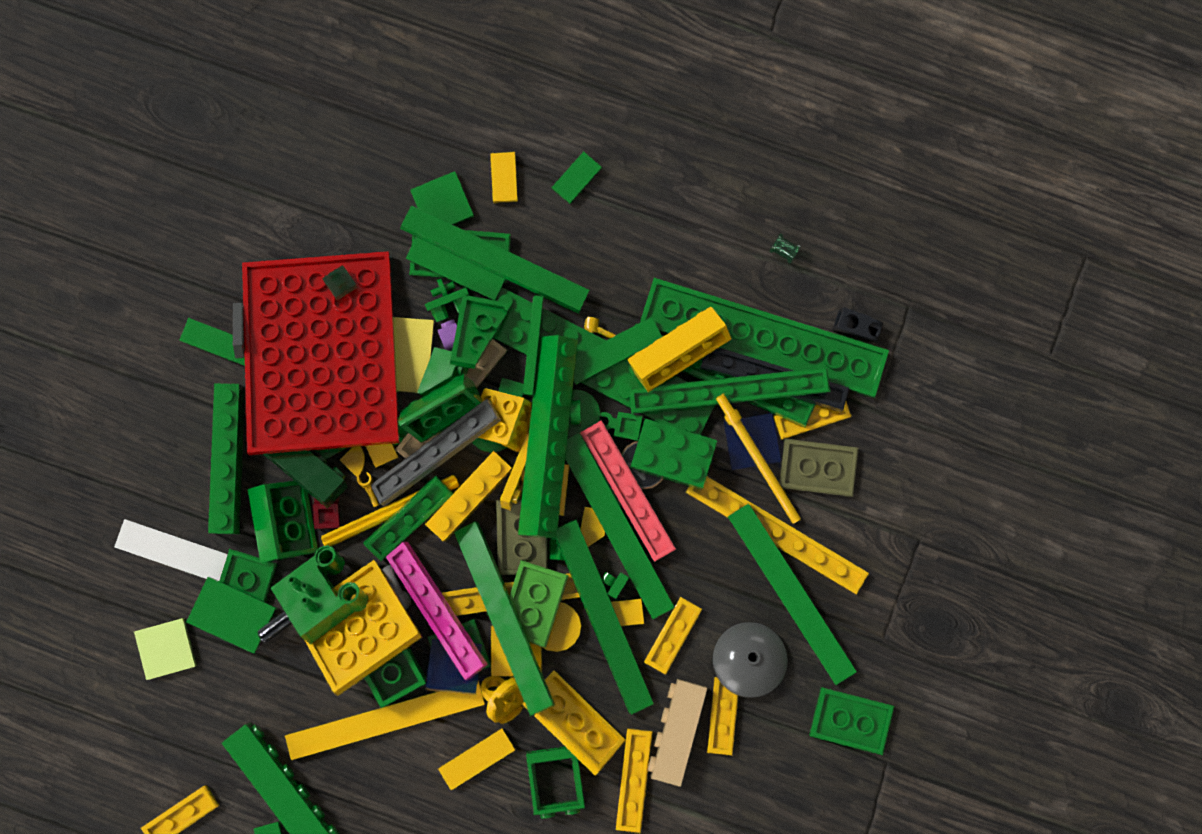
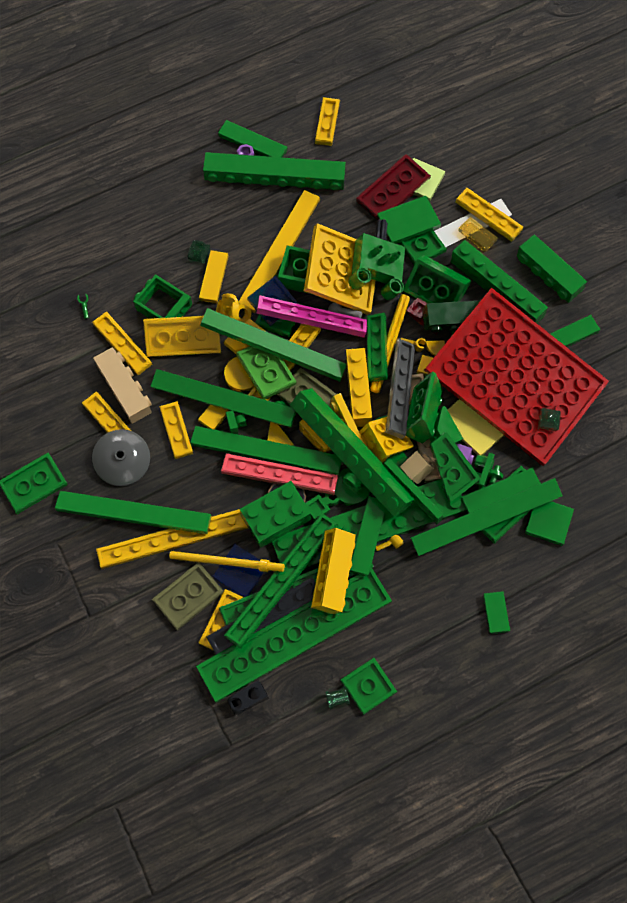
camera: 135 degrees right, 15 degrees down
dark grey tile [233,303,245,358] -> none
yellow tile [490,152,518,203] -> none
none -> clear green tile [187,240,211,264]
none -> green tile [340,658,397,715]
none -> dark red tile [356,154,431,220]
none -> tan brick [400,451,435,484]
none -> yellow tile [456,188,523,242]
none -> clear yellow tile [458,217,498,252]
none -> green brick [517,234,587,303]

